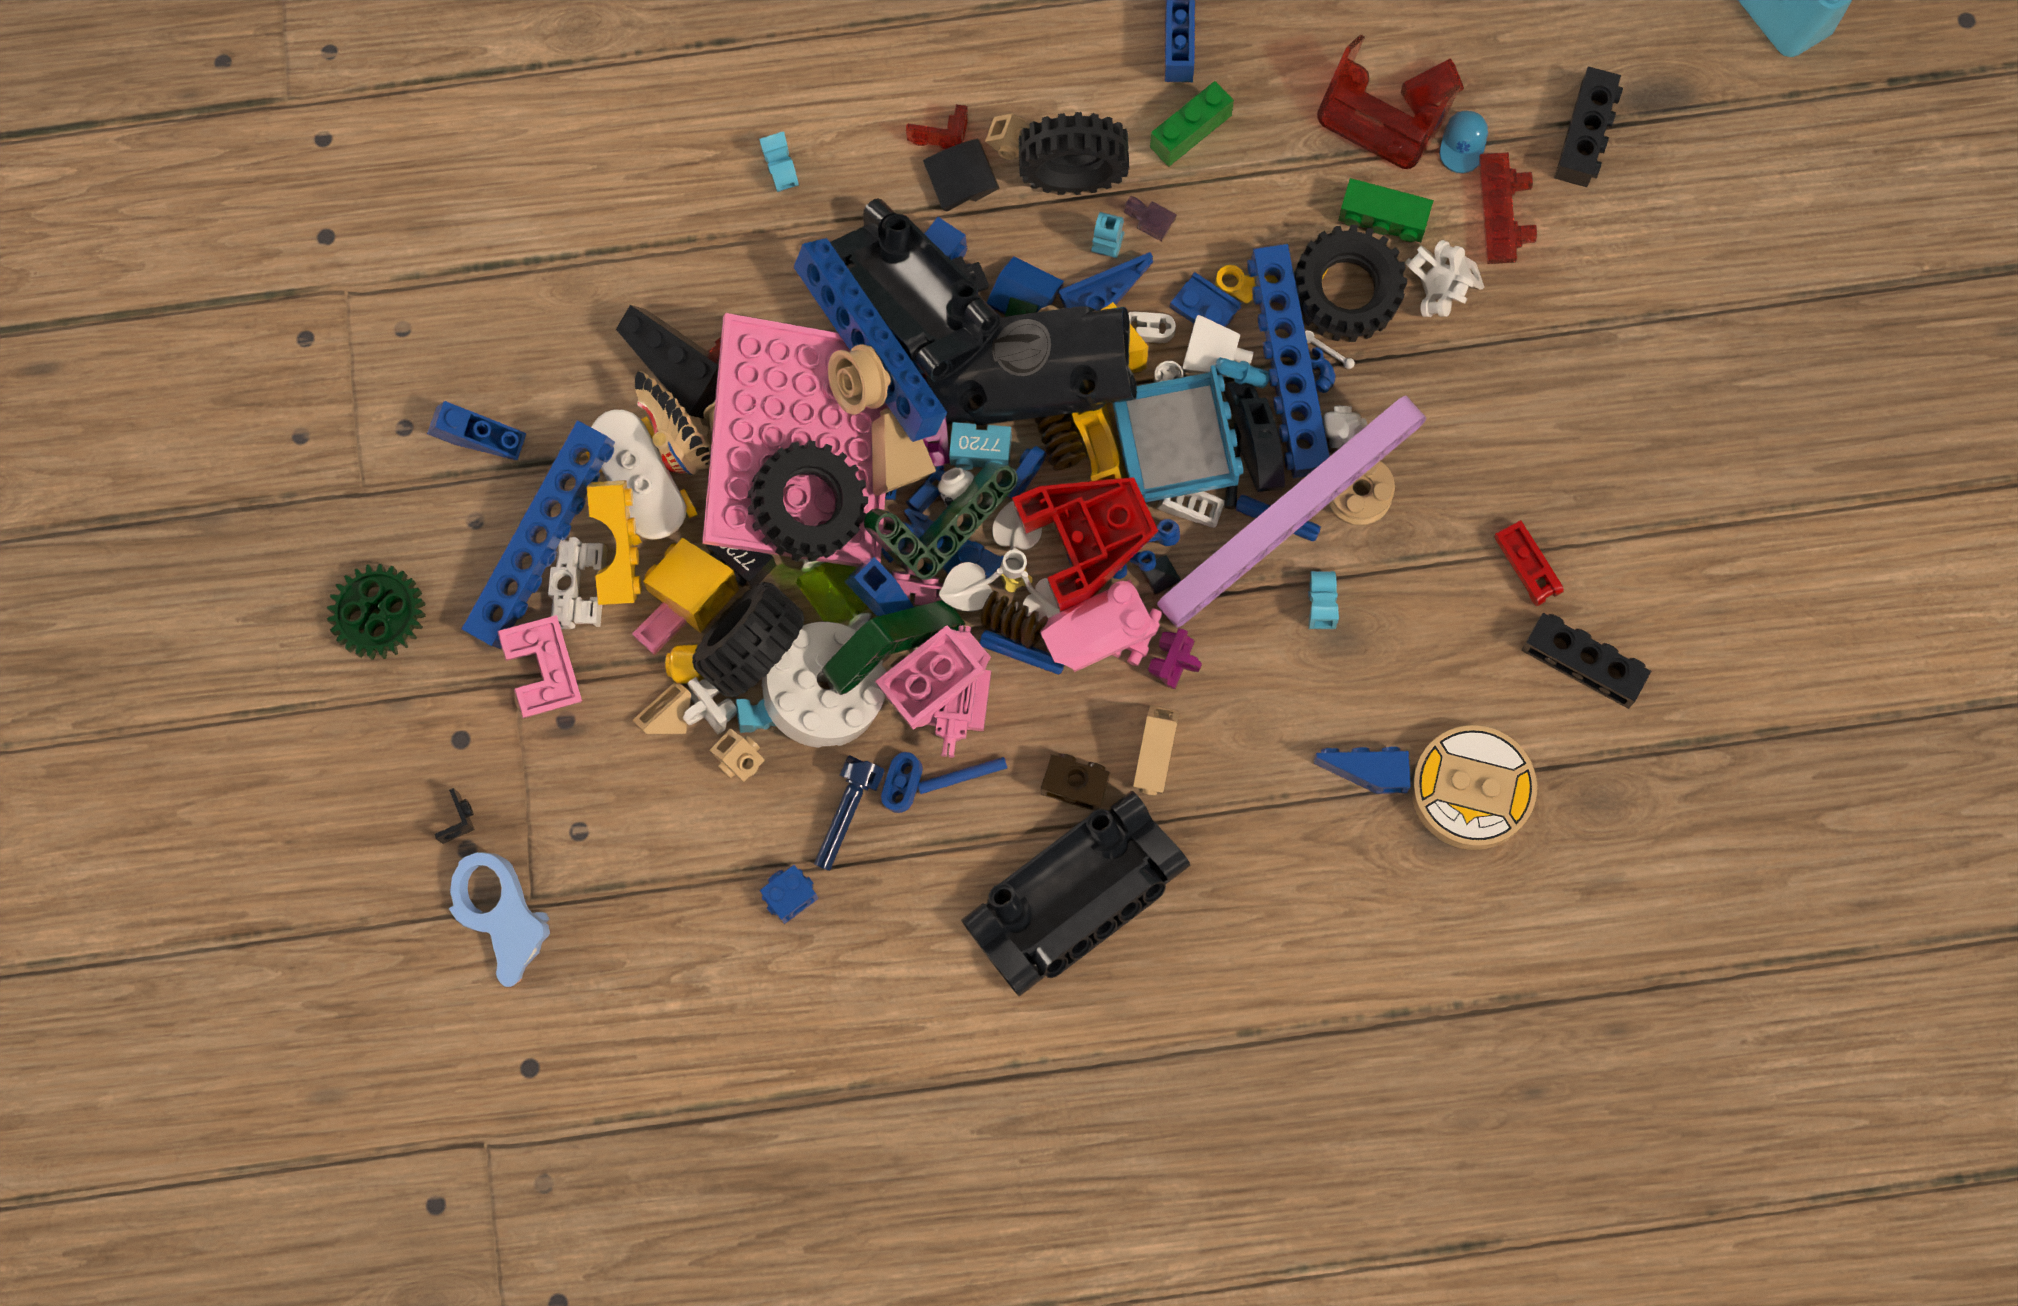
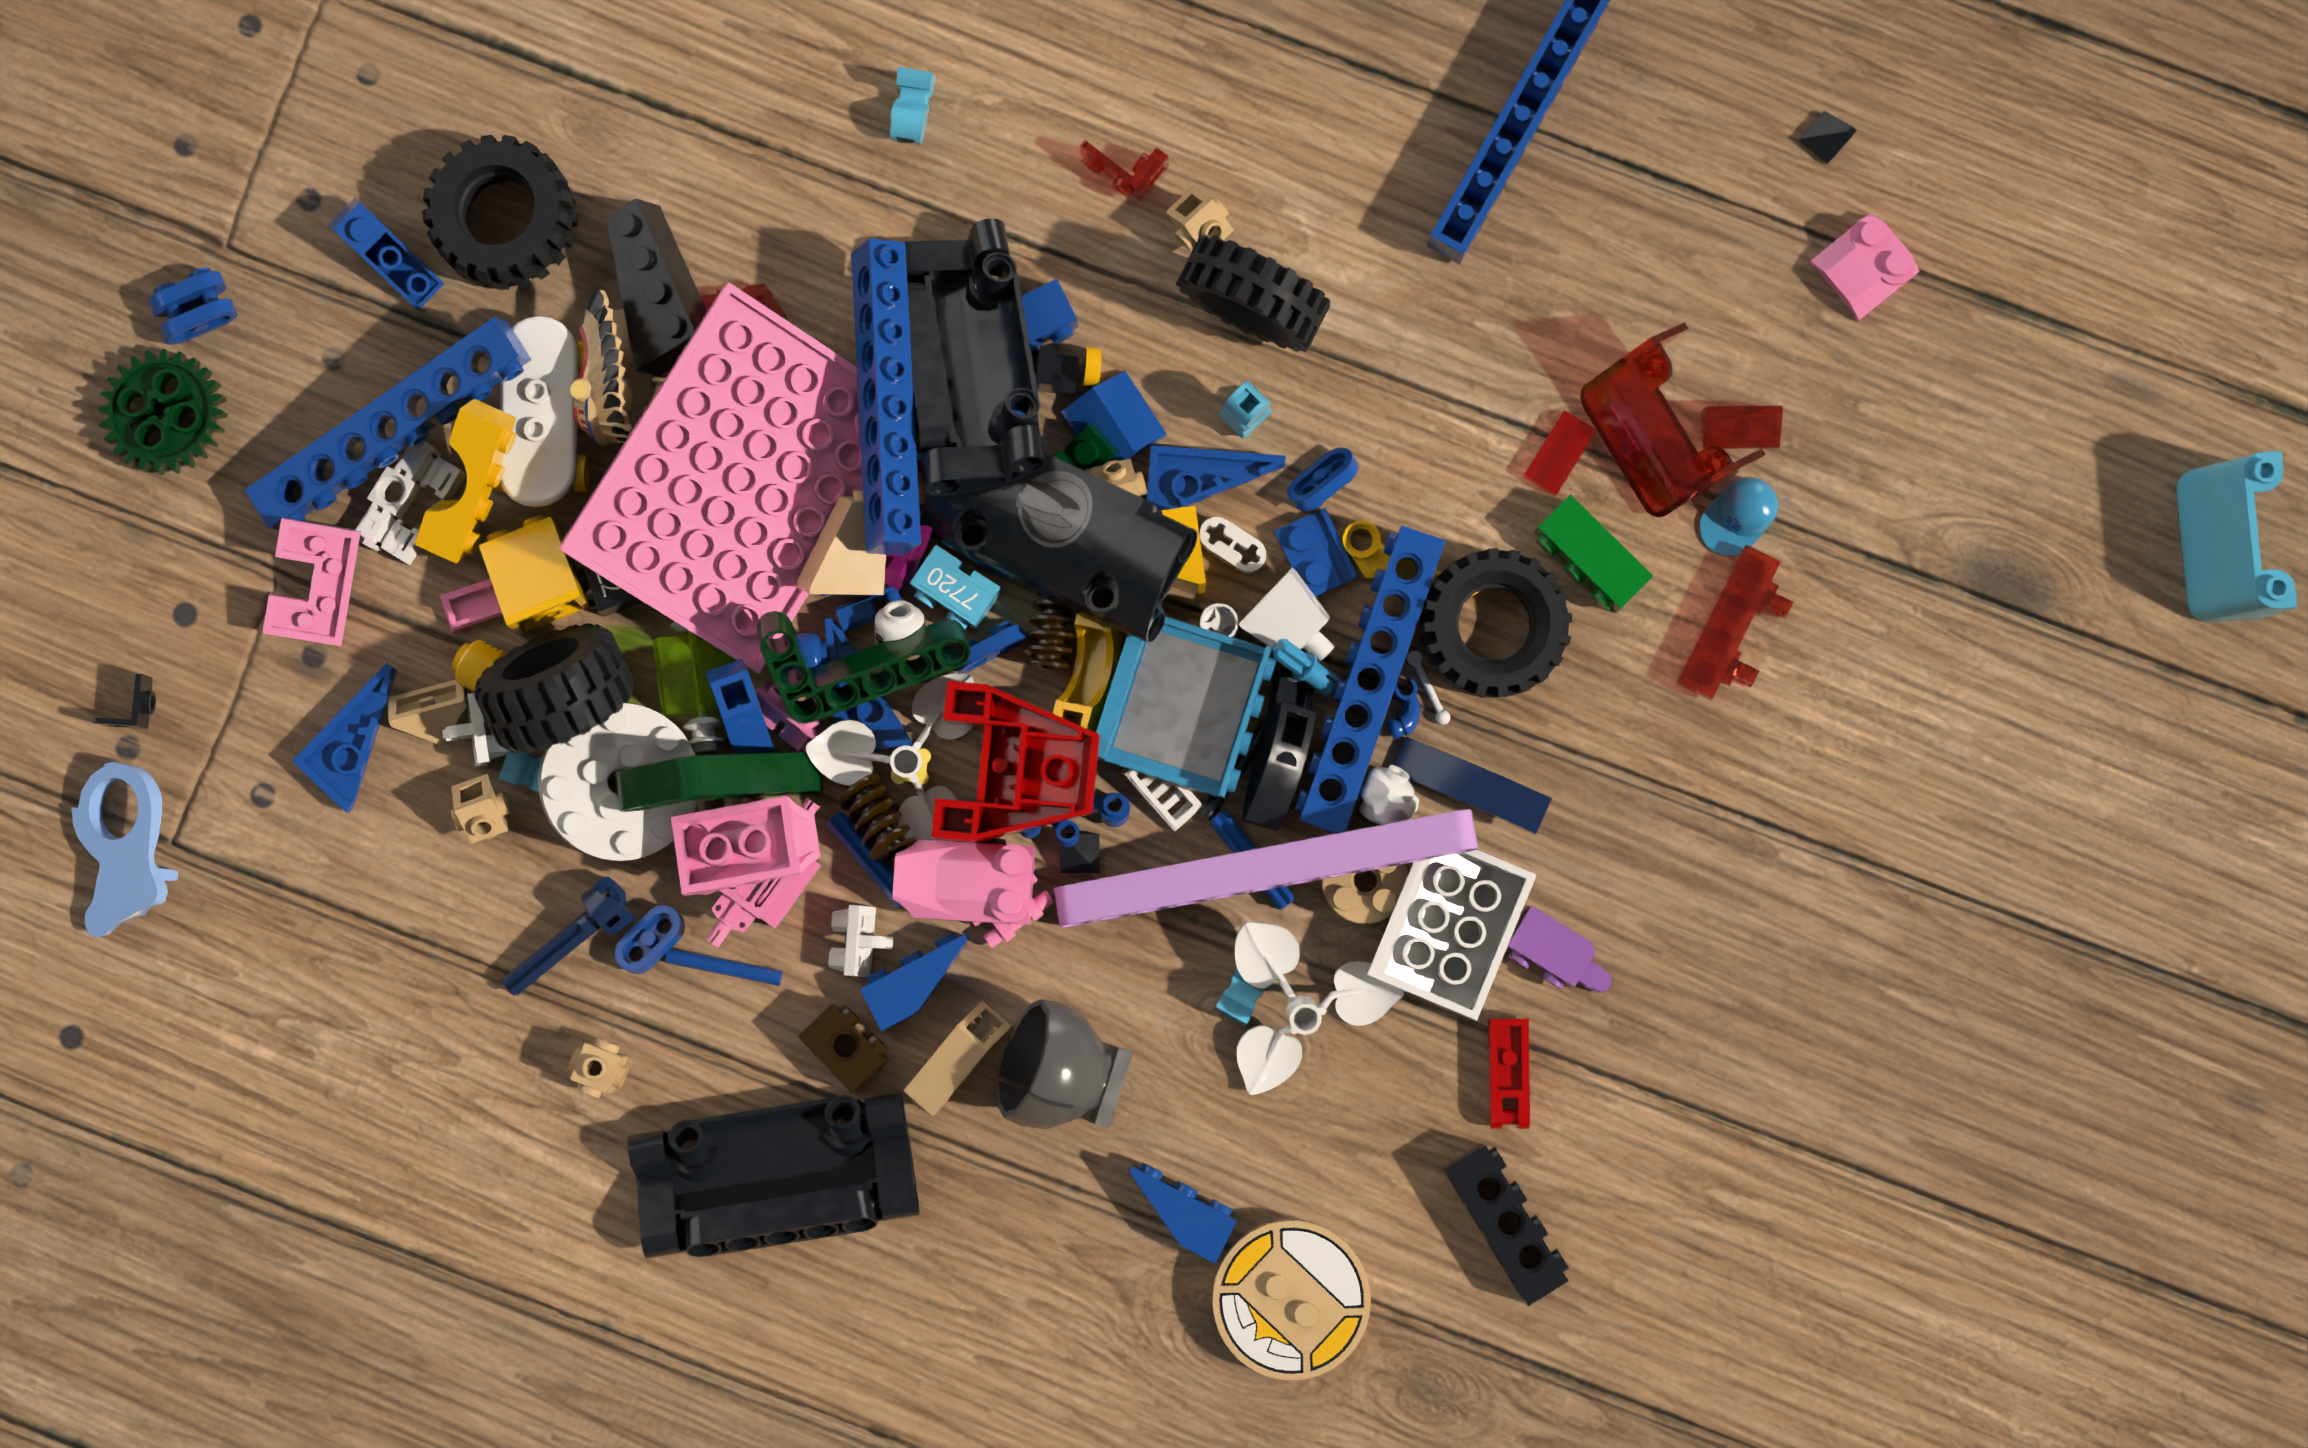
camera: 25 degrees right, 10 degrees up
black tyre [747,441,868,562] -> none
blue head [760,865,819,924] -> none
tan wheel [828,344,891,415] -> none
black slope [923,138,1000,212] -> none
plate [1124,196,1177,242] -> none
magenta hips [1148,628,1202,689] -> none
green brick [1150,81,1234,167] -> none
white piece [1405,240,1484,317] -> none
black brick [1554,66,1623,187] -> none
none -> blue brick [148,267,238,345]
none -> blue wing [292,663,397,813]
none -> black tyre [422,135,578,290]
none -> tan brick [568,1038,629,1098]
none -> white hips [828,905,893,977]
none -> blue slope [860,932,969,1031]
none -> dark grey plate [997,999,1133,1129]
none -> yellow tile [1082,347,1102,386]
none -> white plant [1234,921,1404,1095]
none -> blue plate [1287,448,1359,511]
none -> white slope [1367,850,1537,1021]
none -> dark blue slope [1393,737,1552,835]
none -> medium lavender hinge [1507,906,1613,993]
none -> clear red tile [1523,410,1597,497]

